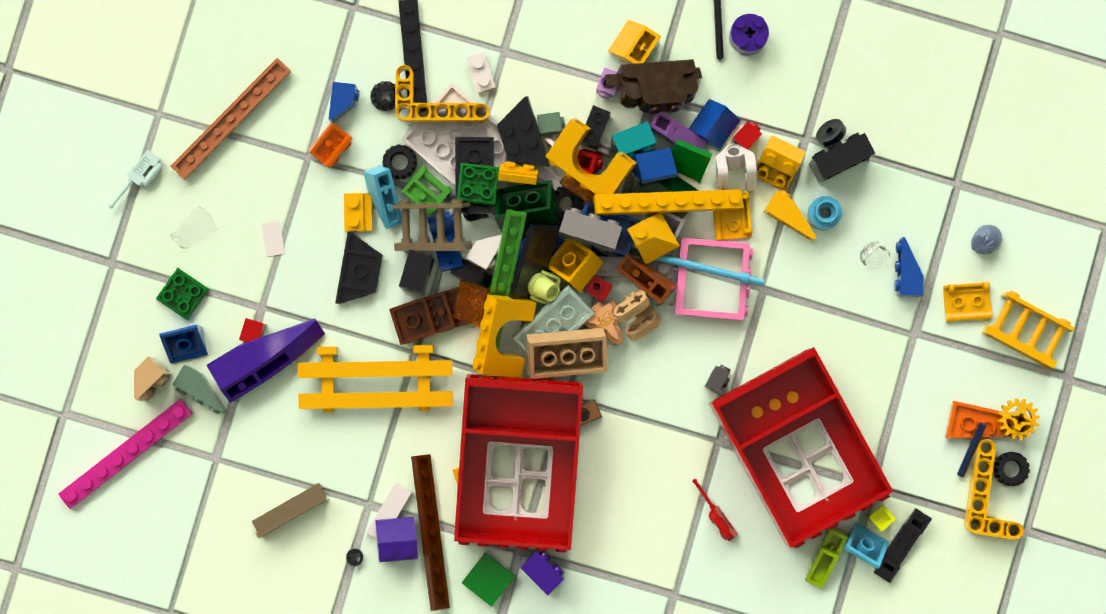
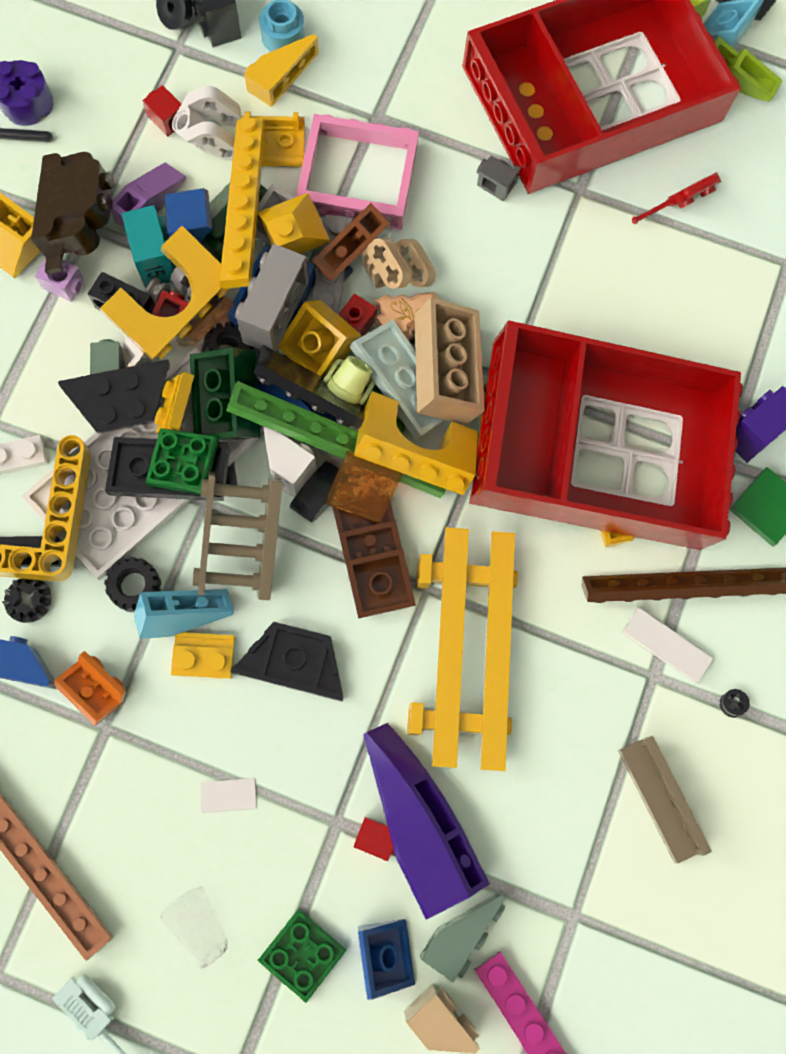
camera: 90 degrees left, 10 degrees down
dark purple slope [375,517,418,562] -> none
black piece [399,249,435,296] -> none
bright green plate [401,166,453,216] -> none
blue door [427,211,464,273] -> none
medium azure bar [655,255,764,287] -> none
green tile [672,139,712,182] -> none
blue slope [688,99,740,151] -> none
yellow slope [756,135,805,191] -> none

